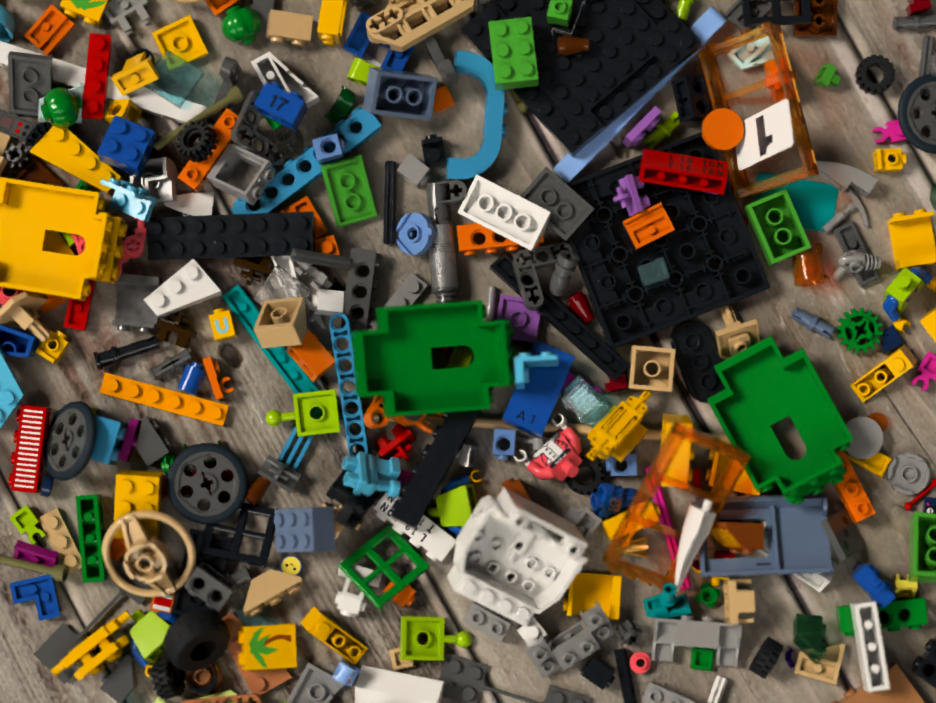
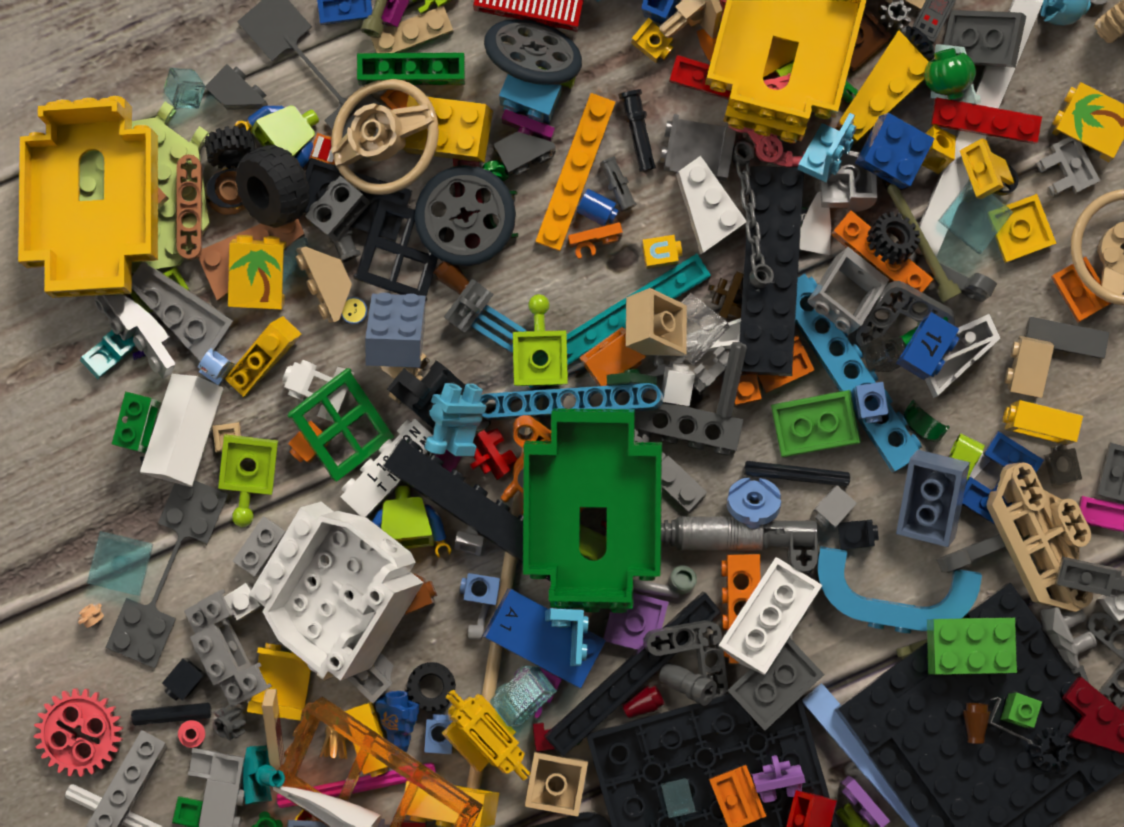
camera: 95 degrees right, 0 degrees up
orange plate [24,4,76,56] -> none
dark blue tile [41,475,54,497] -> none
yellow piece [50,610,132,681] -> none
dark brown hips [156,311,197,348] -> none
green plant [222,4,261,45] -> none
orange tile [433,85,455,114] -> none
coral torso [514,413,582,481] -> none
none -> tan tile [262,689,285,771]
none -> dark green plate [607,369,657,386]
none -> tile [669,566,697,594]
none -> dark grey piece [731,141,774,288]

